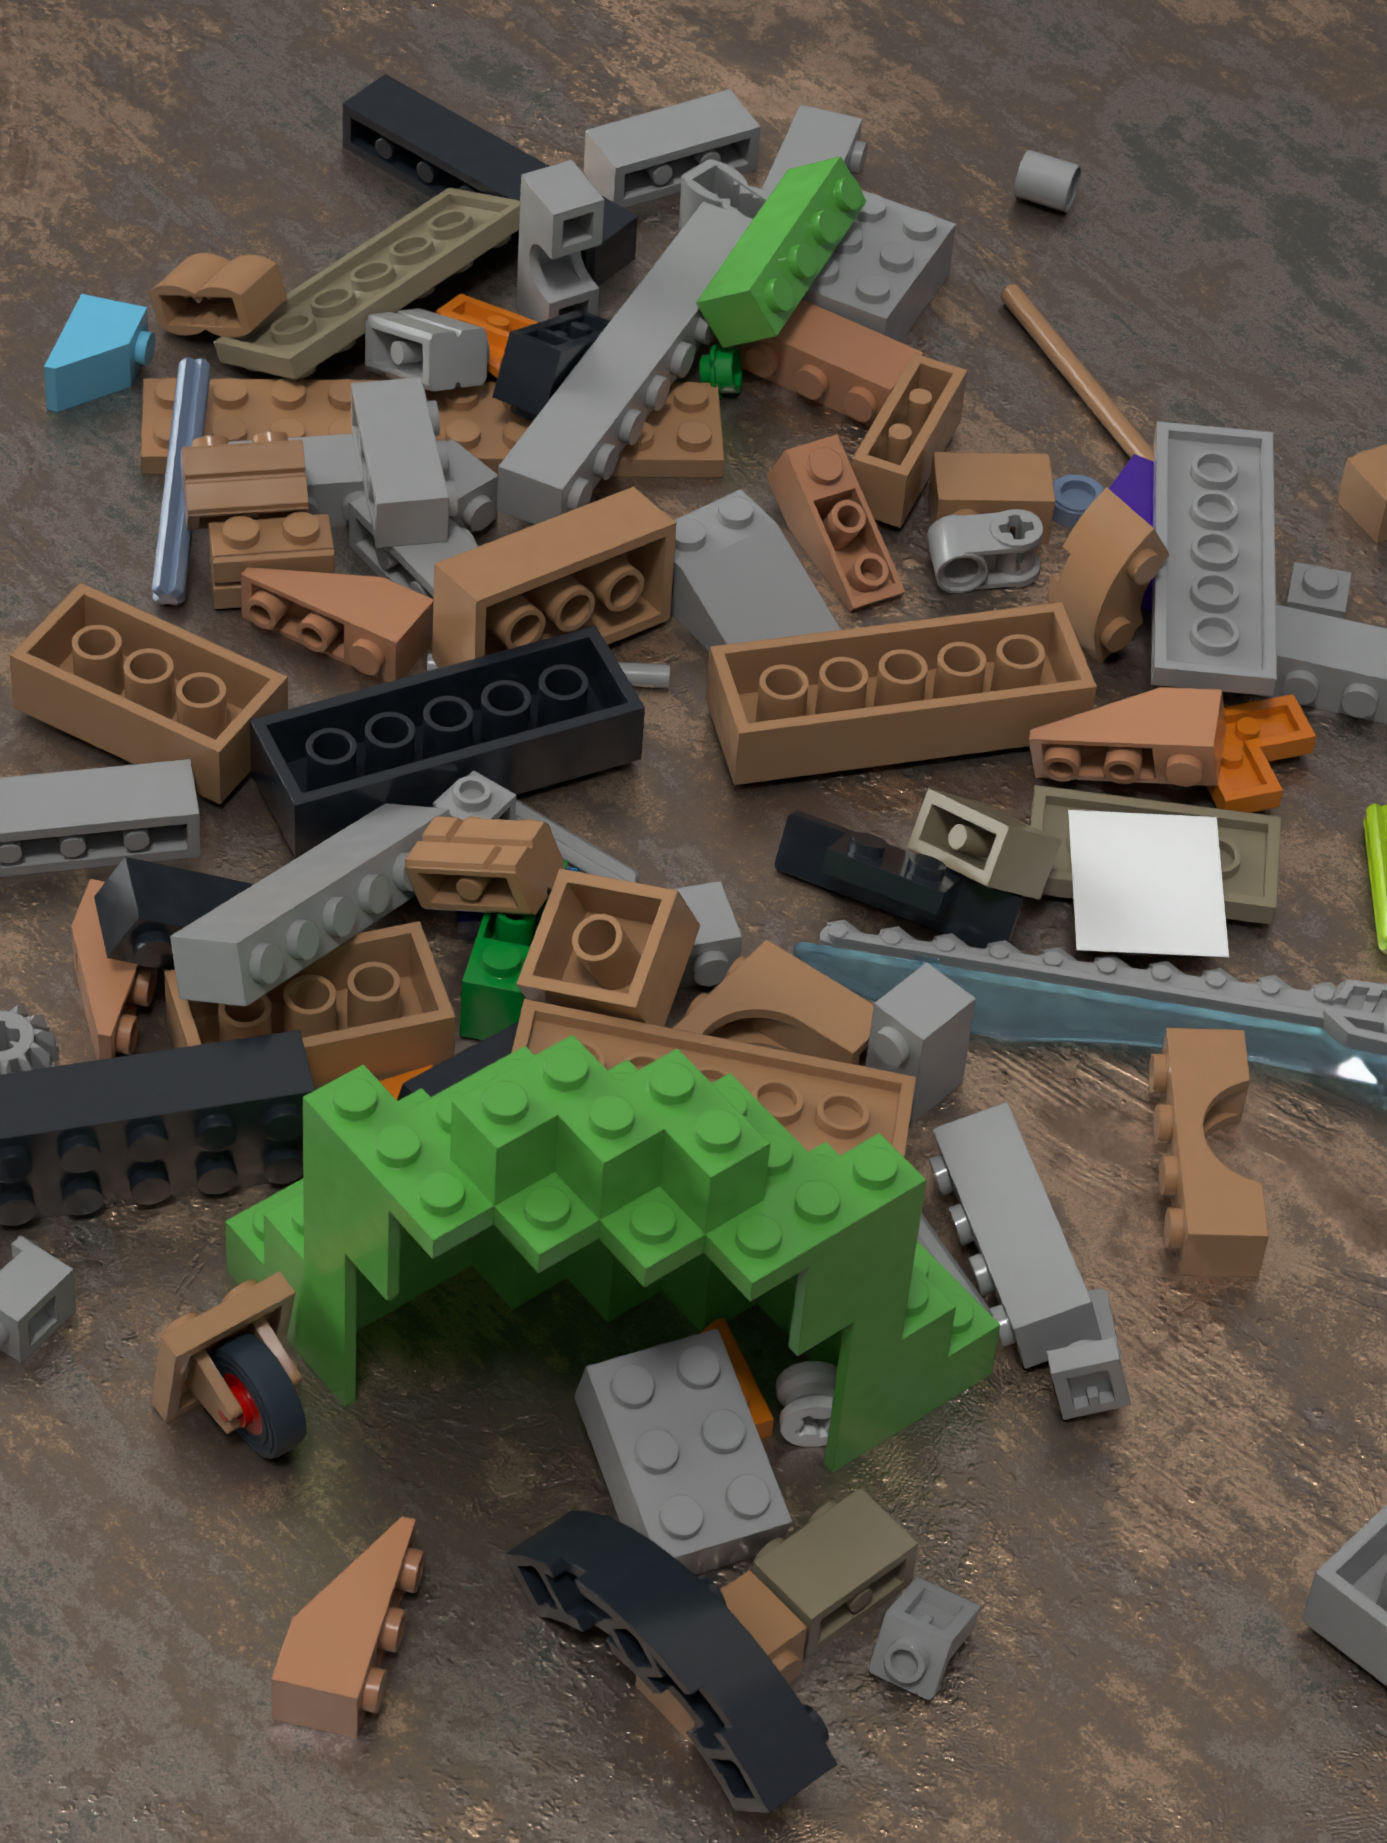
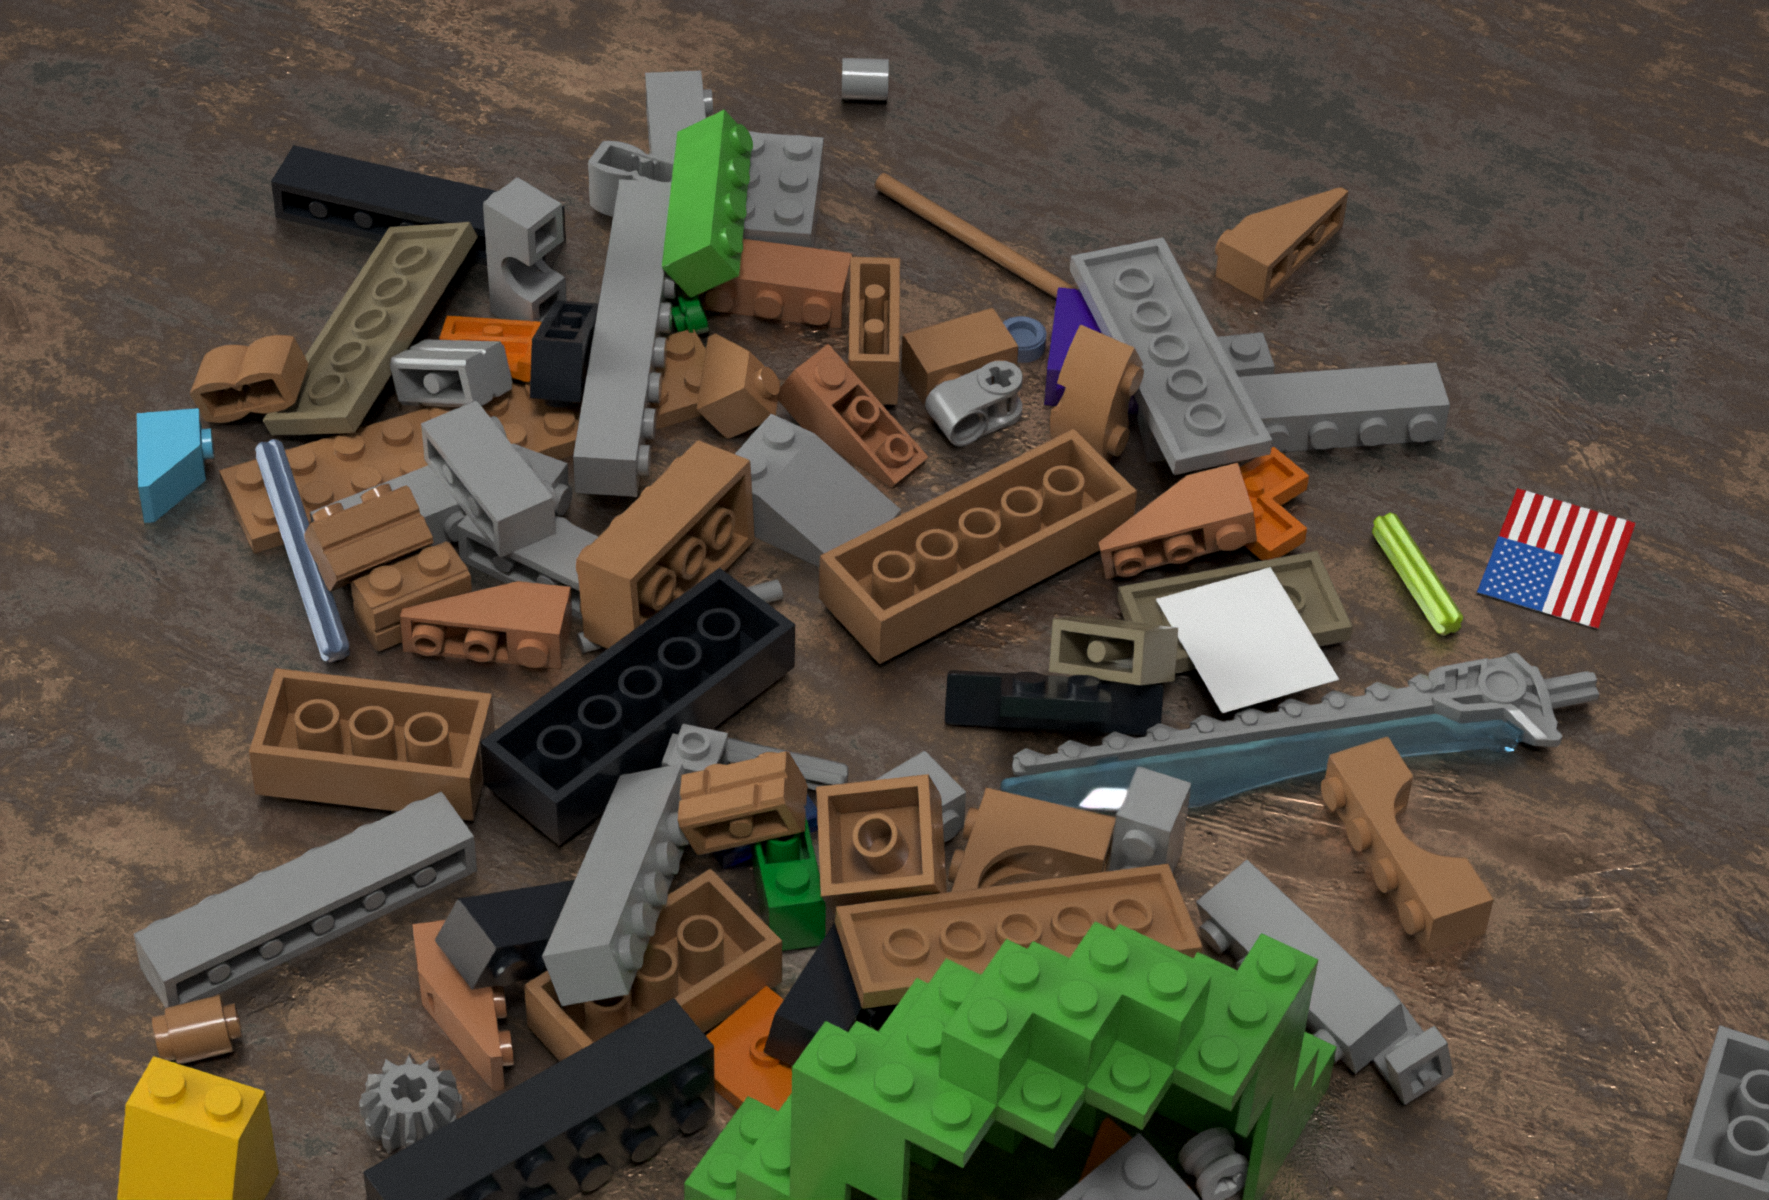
camera: 20 degrees left, 0 degrees up
light grey brick [584,89,761,208] -> none
none -> medium nougat slope [696,333,780,439]

